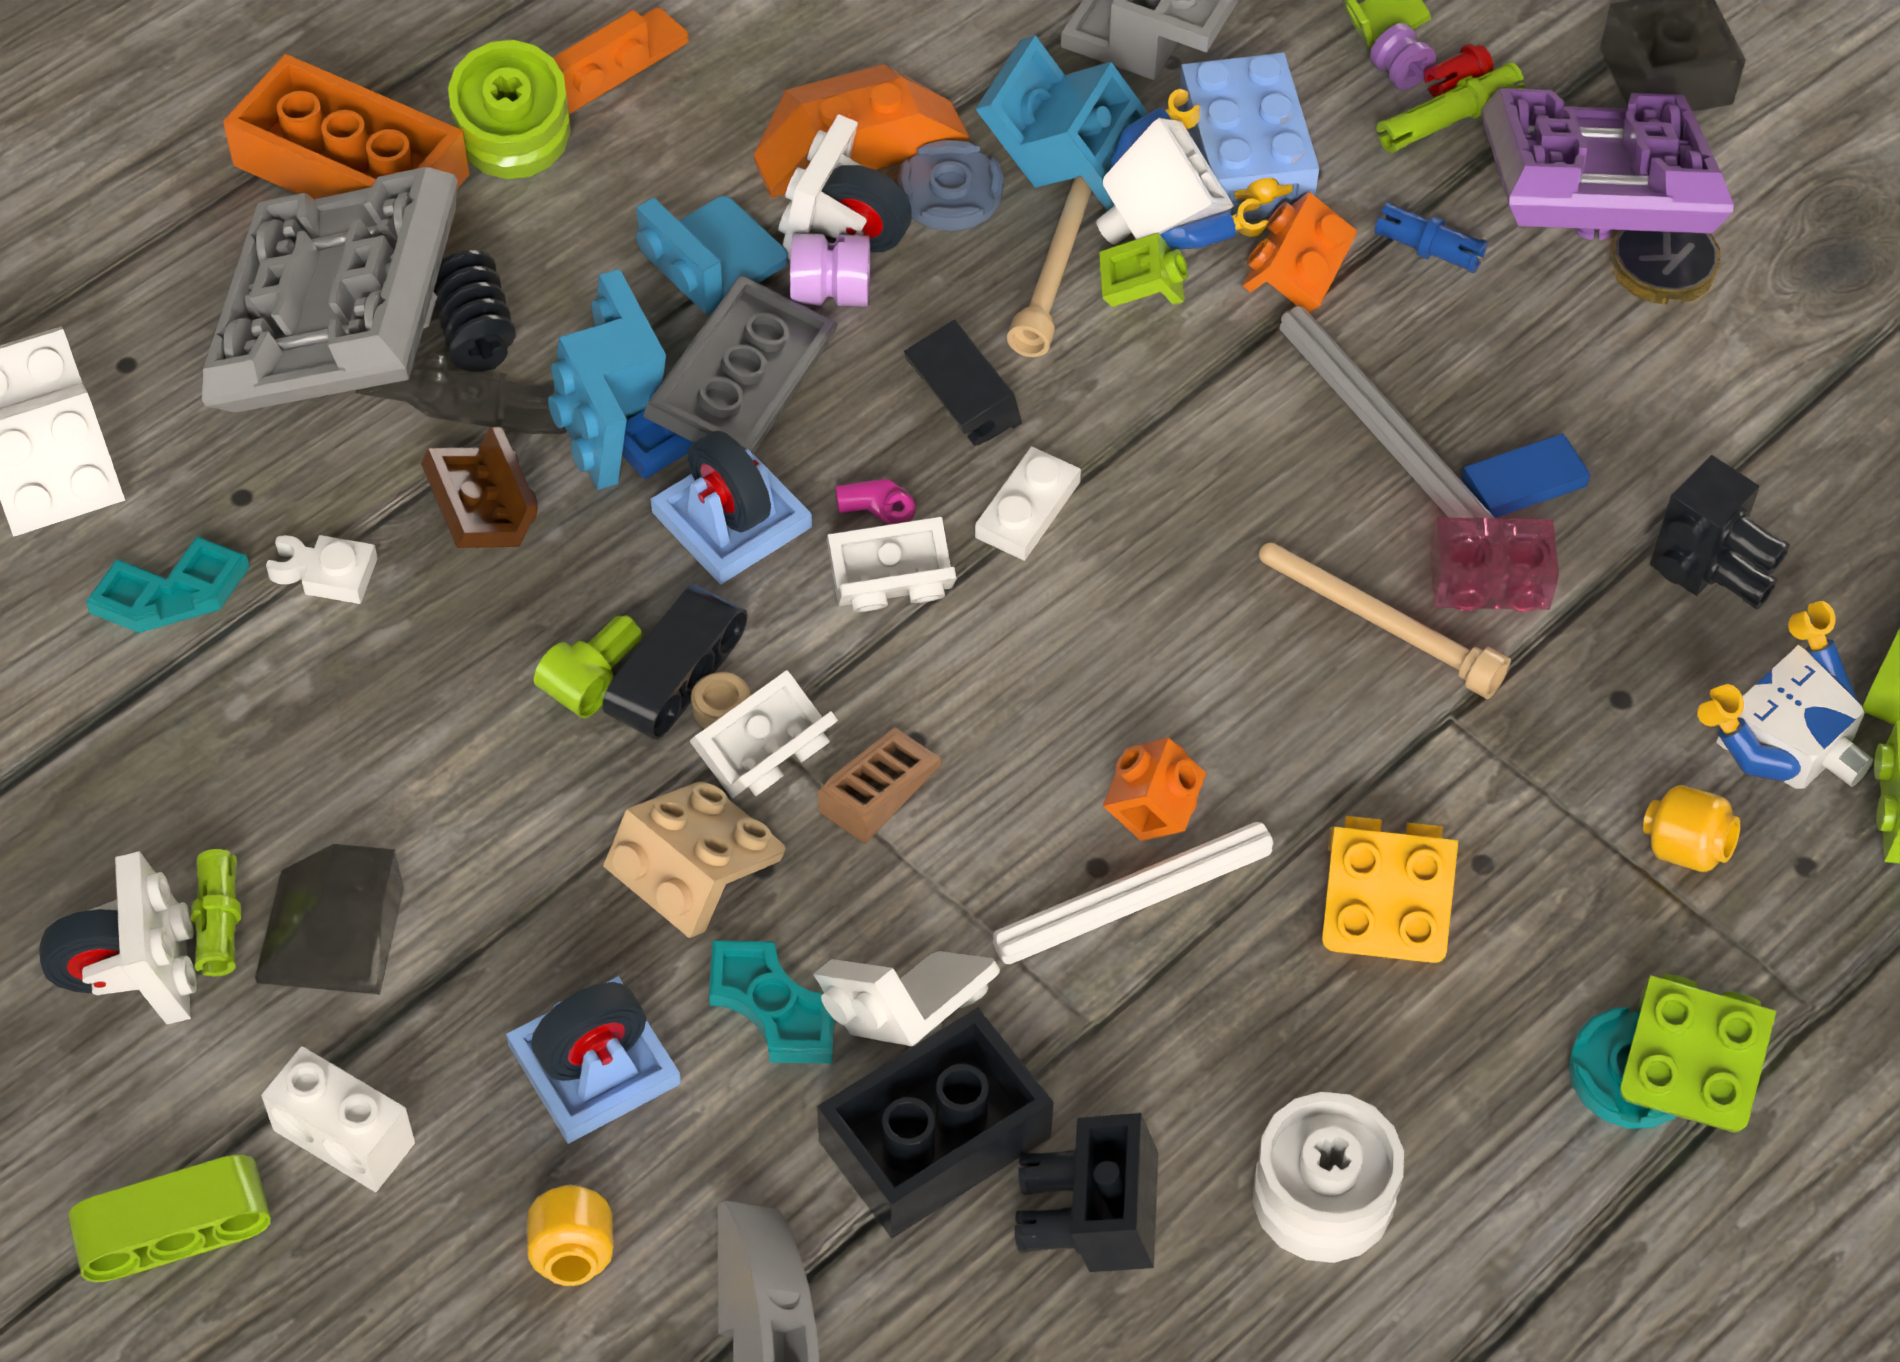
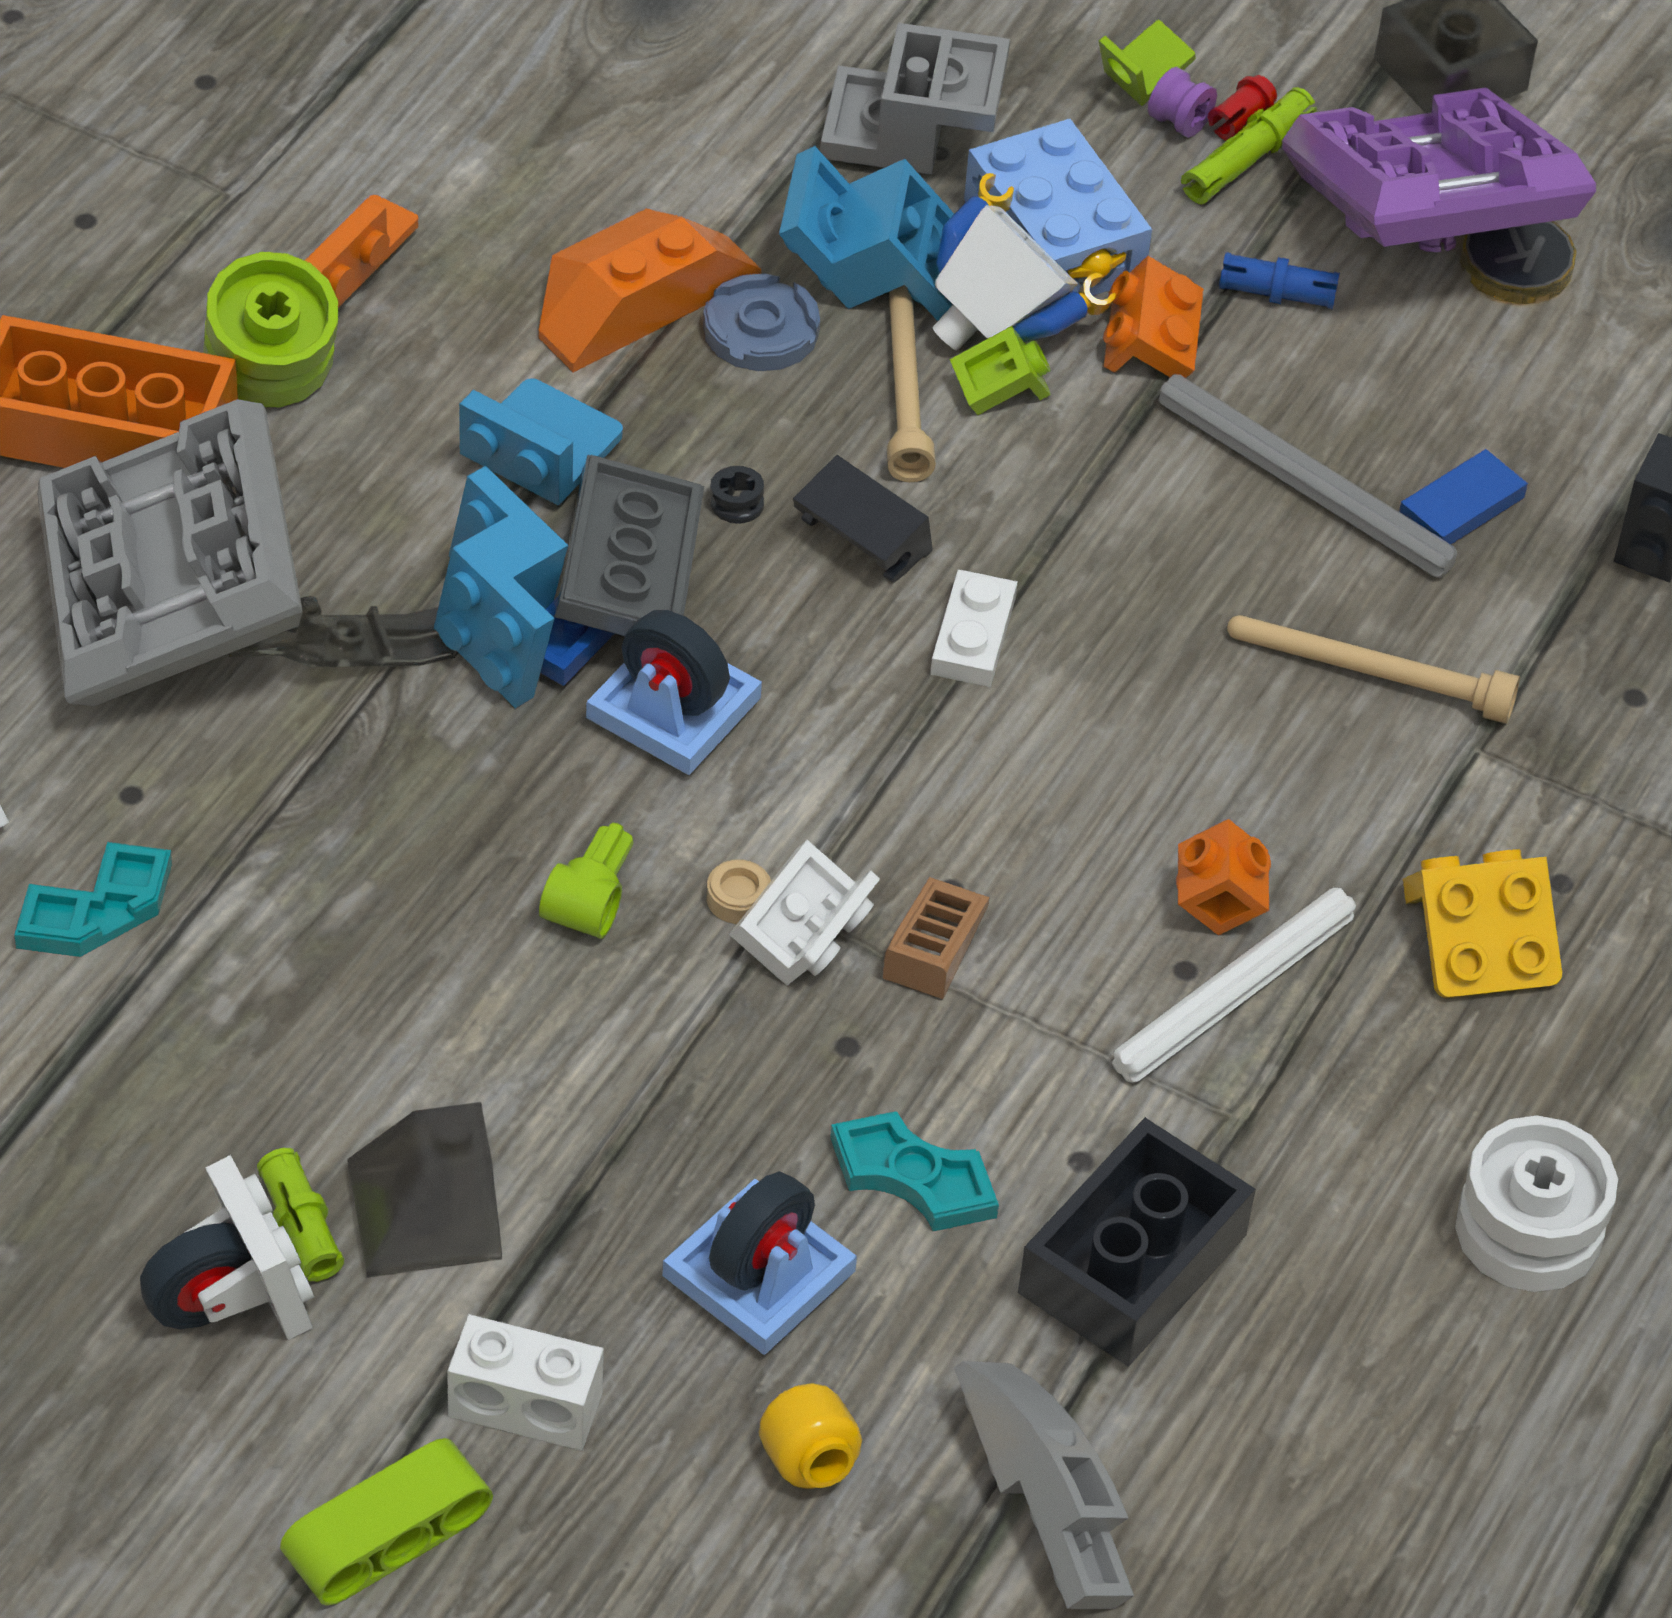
camera: 20 degrees left, 5 degrees down
white plate [266,535,378,604] -> none
reddish brown bracket [421,426,538,548] -> none
black piece [434,250,516,372] -> none
black beam [602,584,748,740] -> none
tan bracket [603,782,786,938] -> none
plate [778,114,912,260] -> none
lavender wheel [790,233,870,307] -> none
white bracket [813,951,1000,1046] -> none
white bracket [827,517,957,612] -> none
dark pink arm [835,479,916,525] -> none
black brick [1014,1113,1158,1272] -> none
clear pink brick [1430,517,1559,612] -> none
none -> black bush [710,466,764,524]

